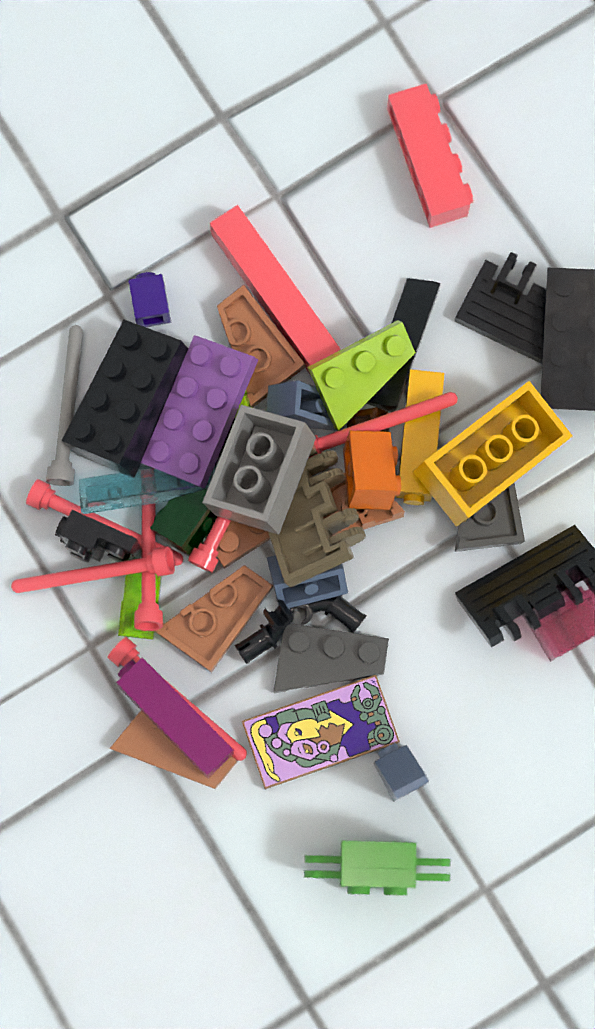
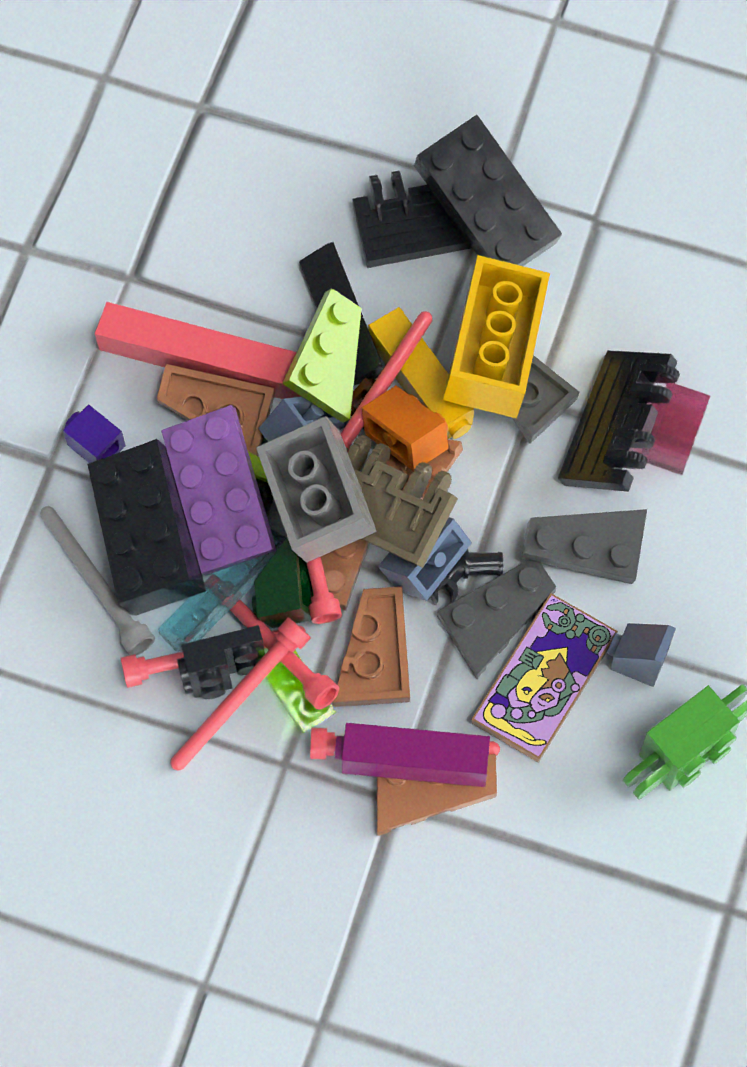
camera: 40 degrees left, 10 degrees down
black piece [234,600,294,664] -> none
coral brick [387,83,473,228] -> none
none -> dark grey wing [521,509,647,584]

